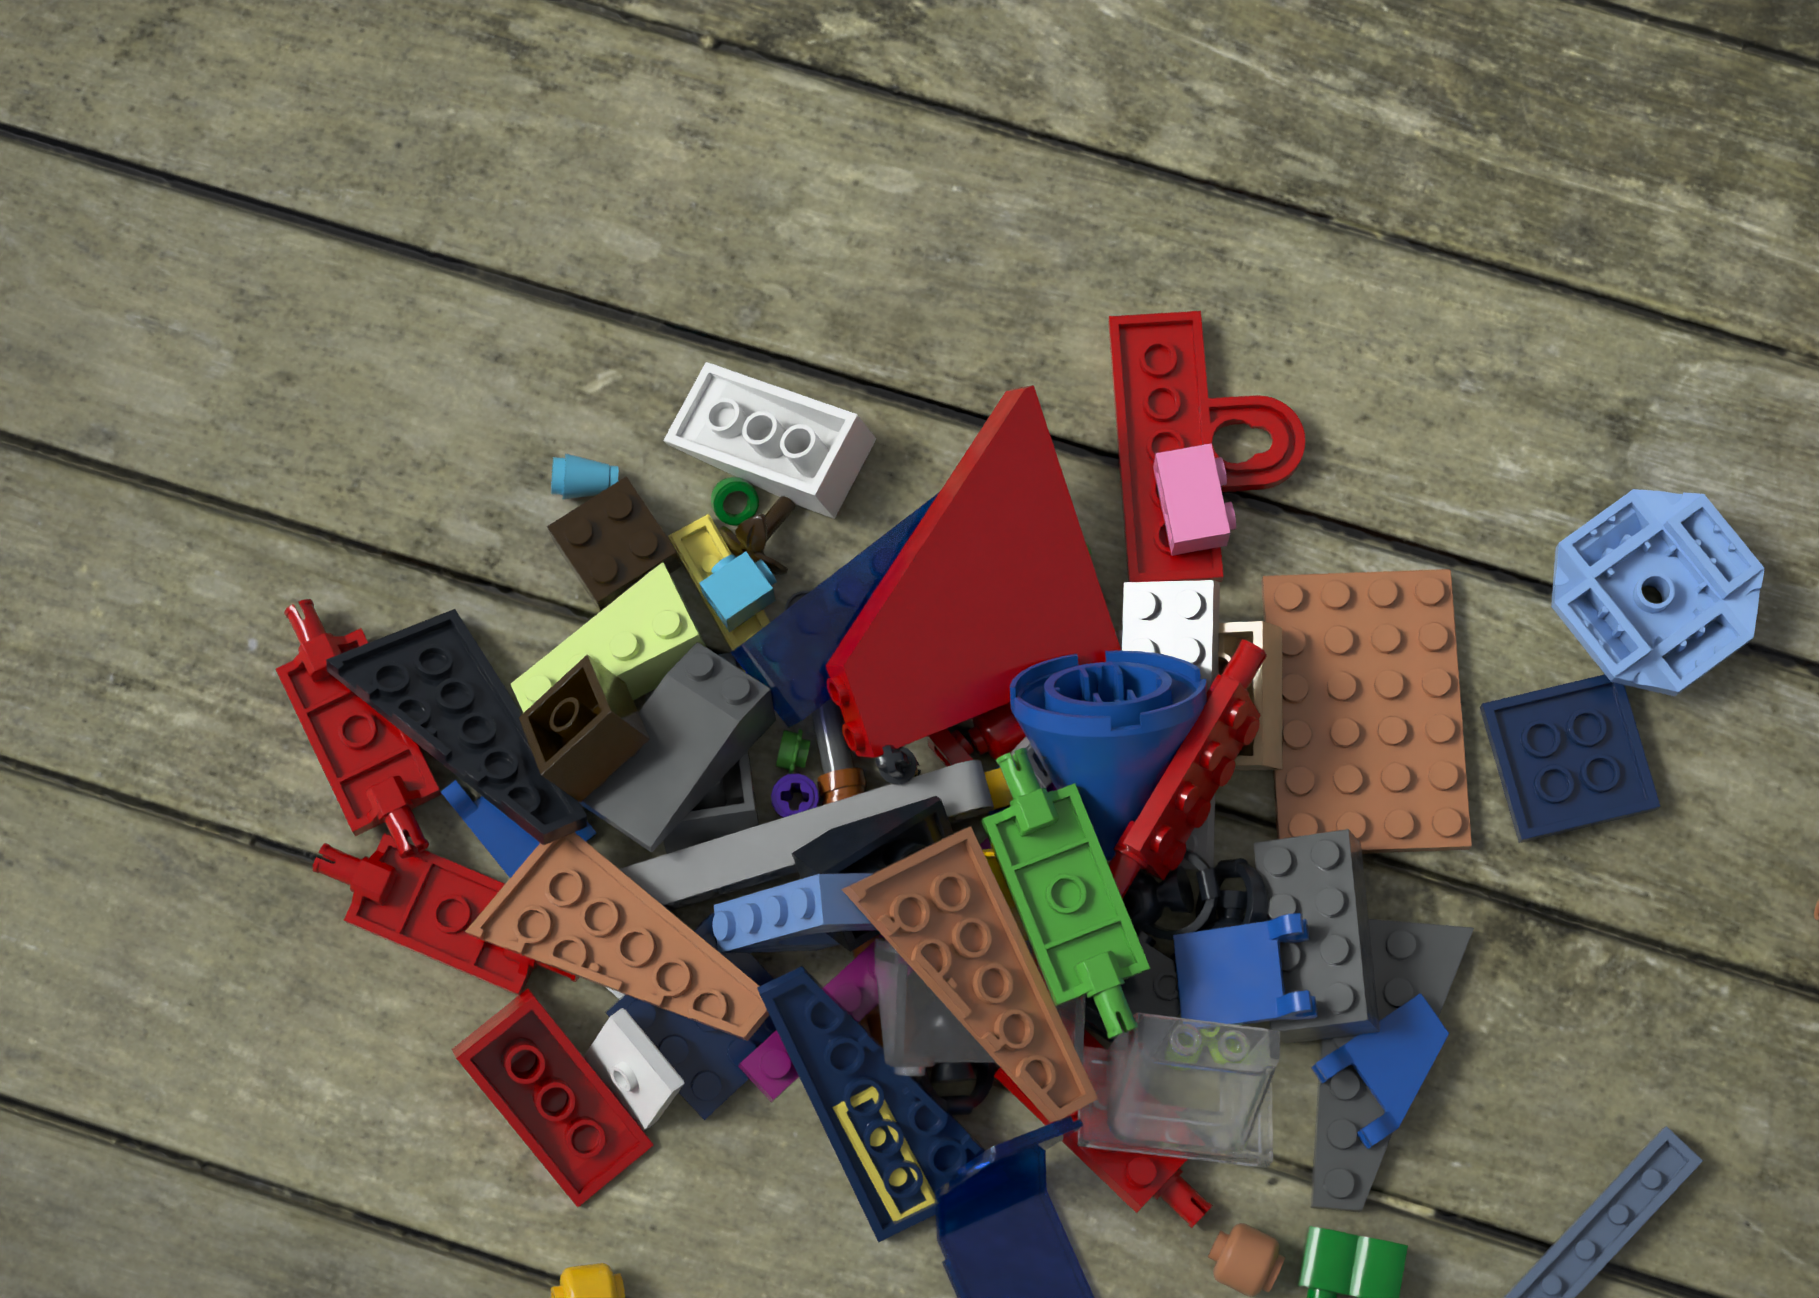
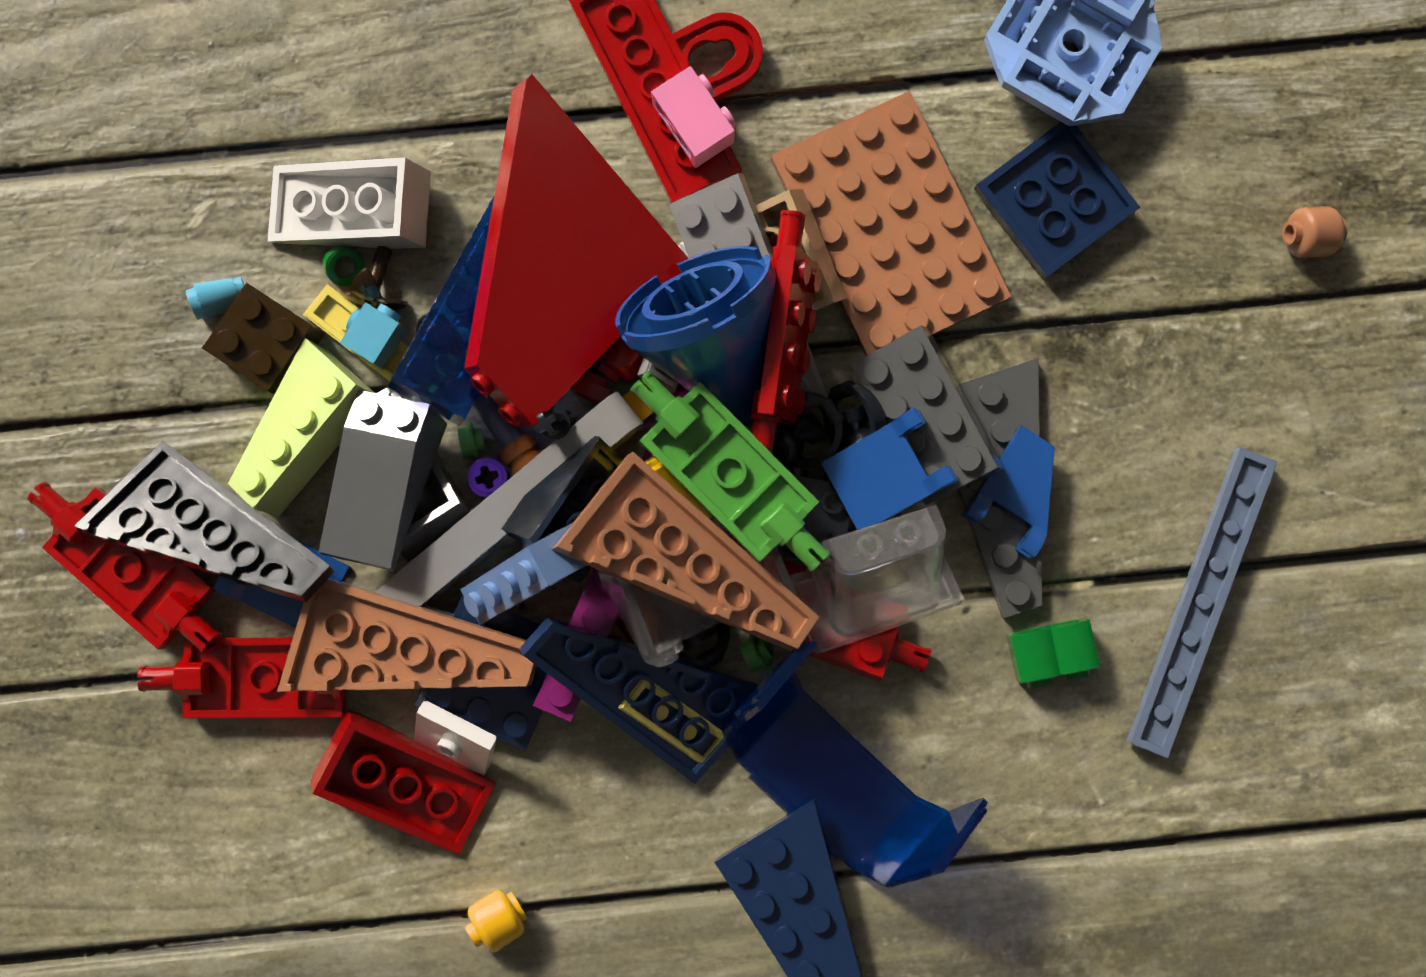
camera: 25 degrees left, 10 degrees up
dark brown brick [519,655,650,802] -> none
nougat head [1208,1223,1285,1297] -> none
none -> bright green plate [740,634,775,672]

